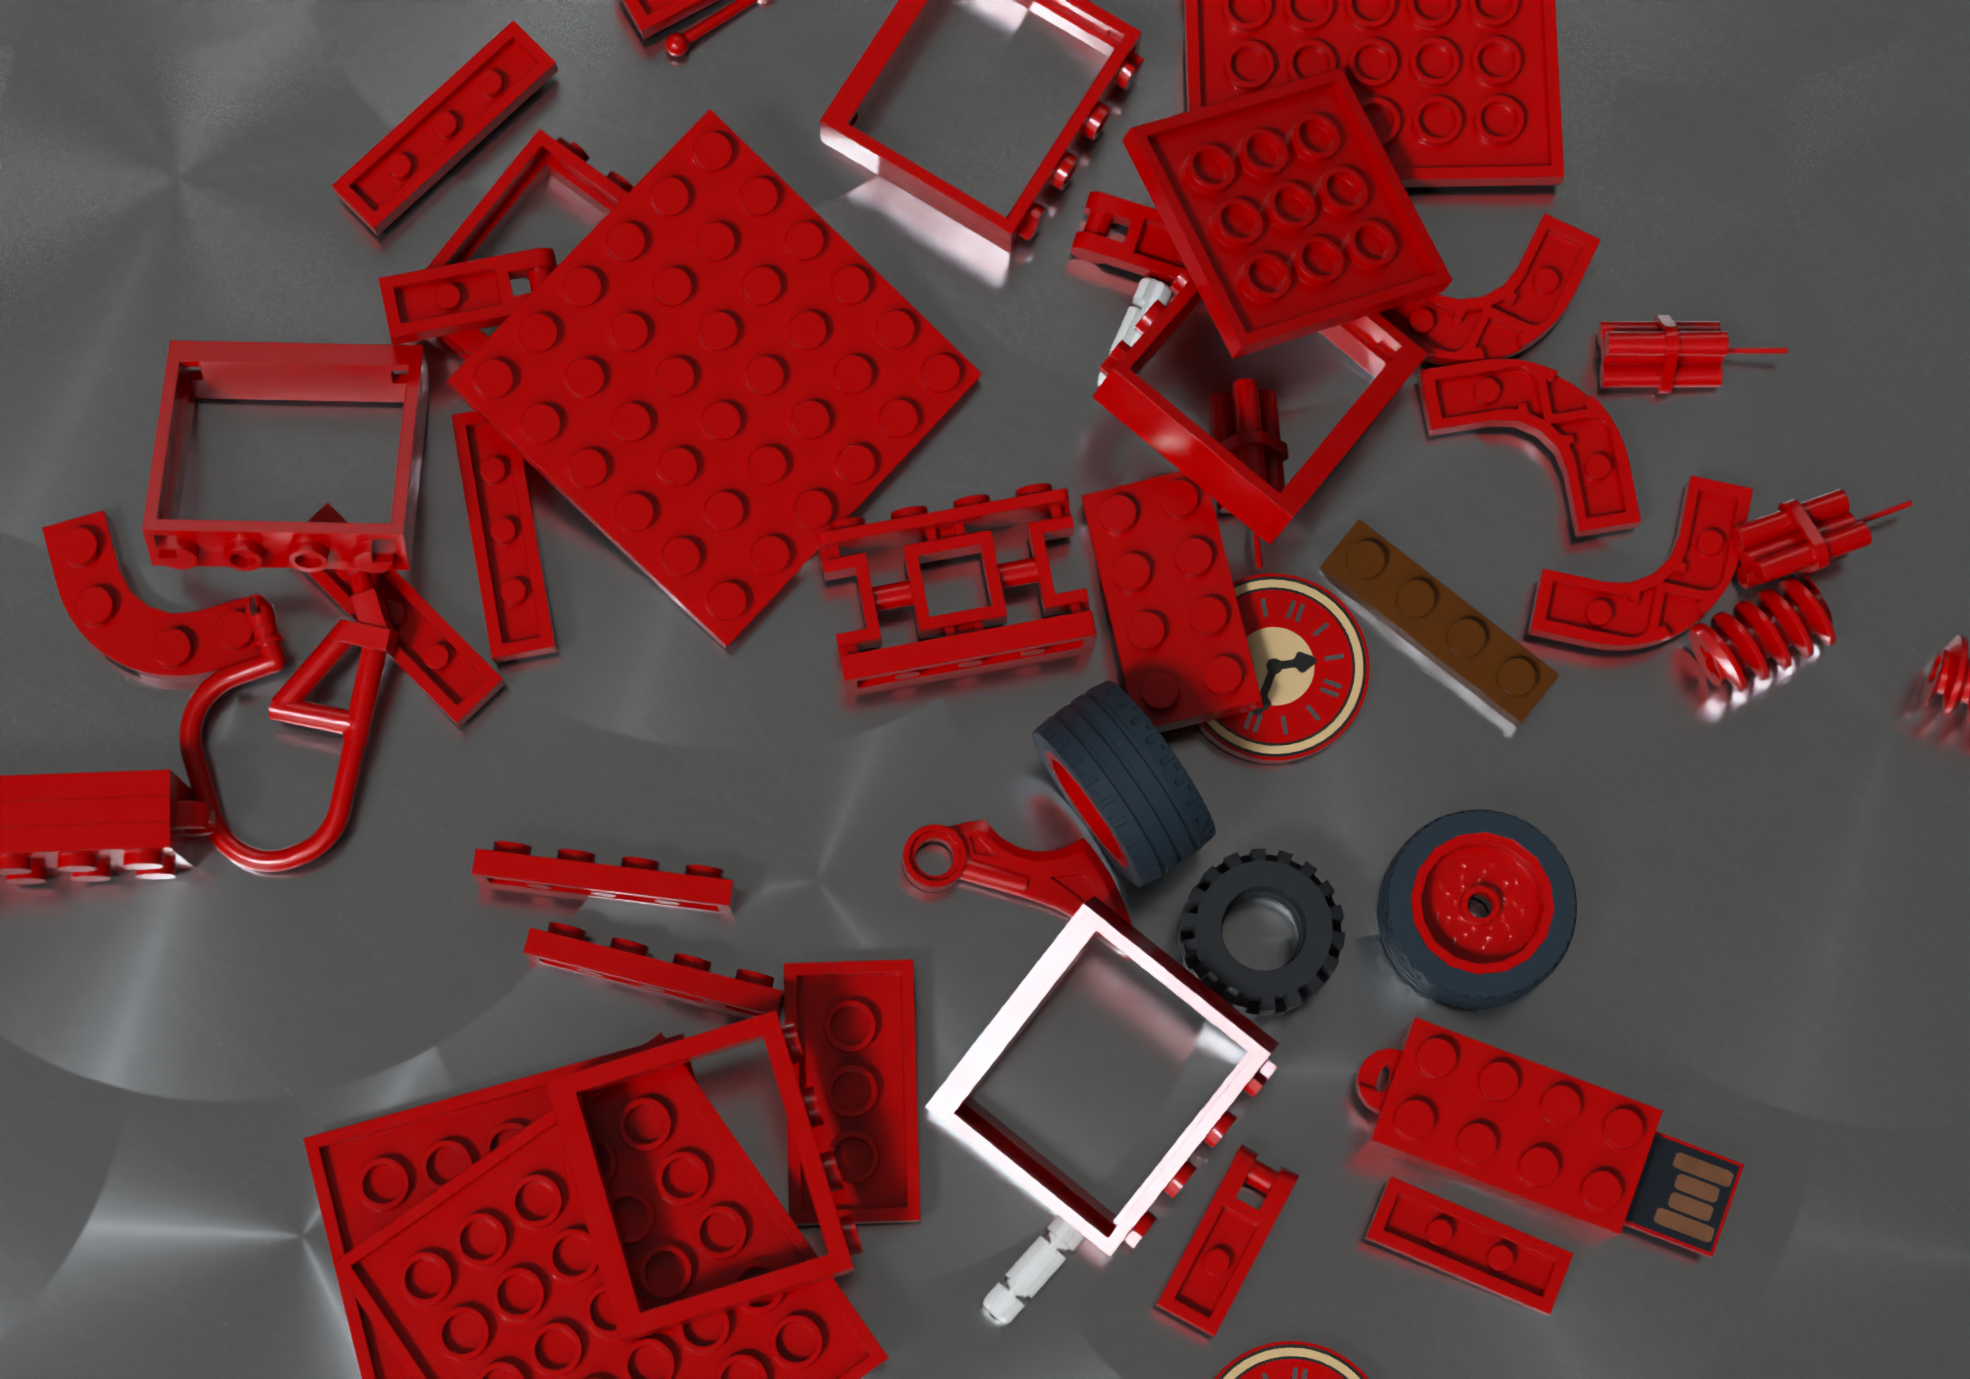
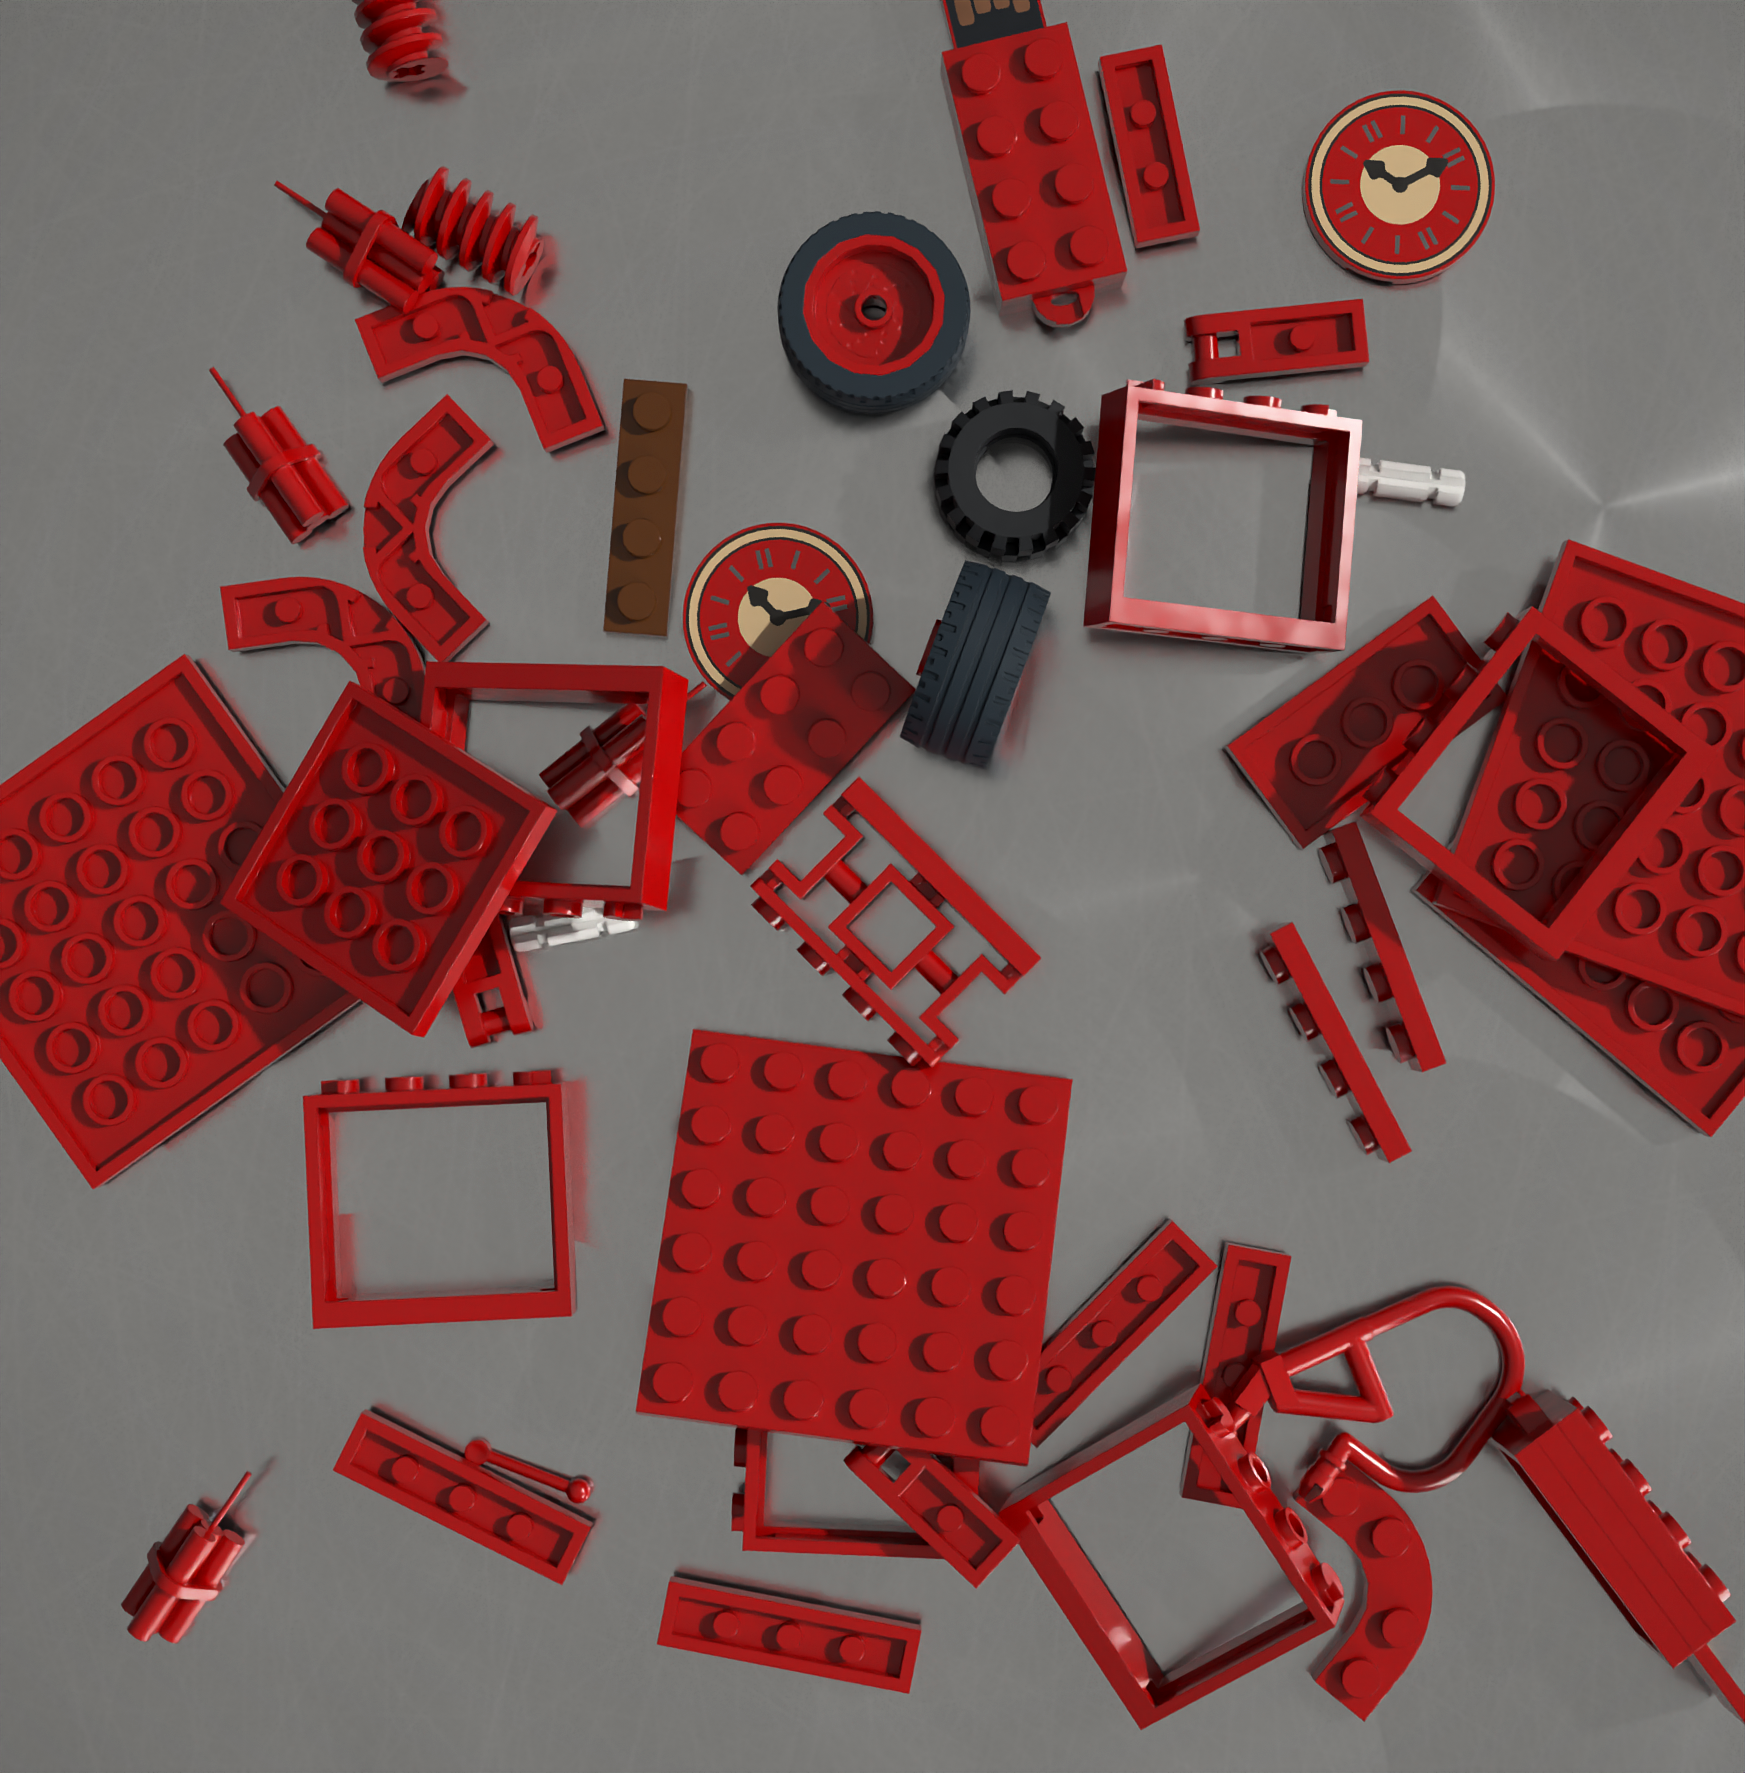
camera: 125 degrees left, 10 degrees up
red piece [902,819,1132,957] -> none

